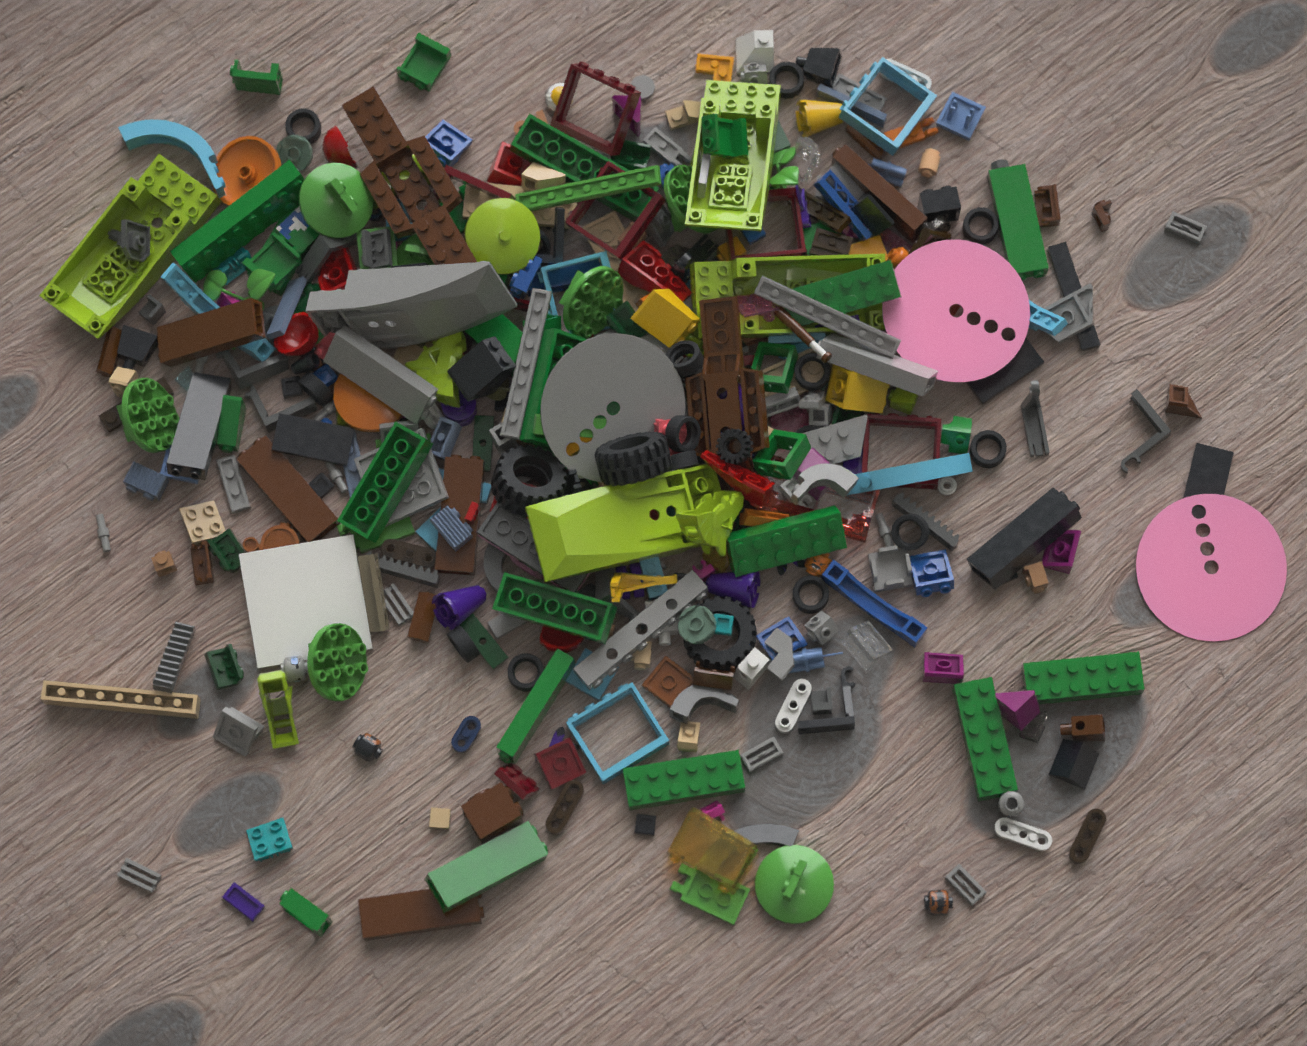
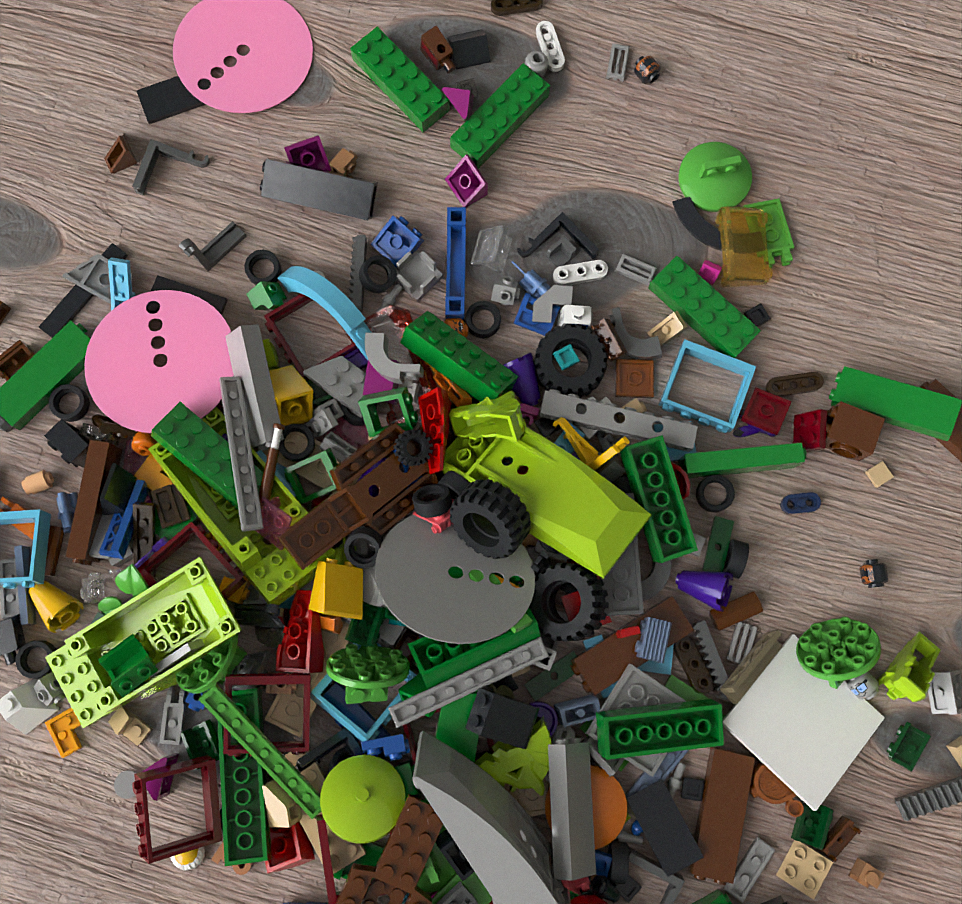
camera: 130 degrees left, 5 degrees up
sand green tile [678,605,716,644] -> none

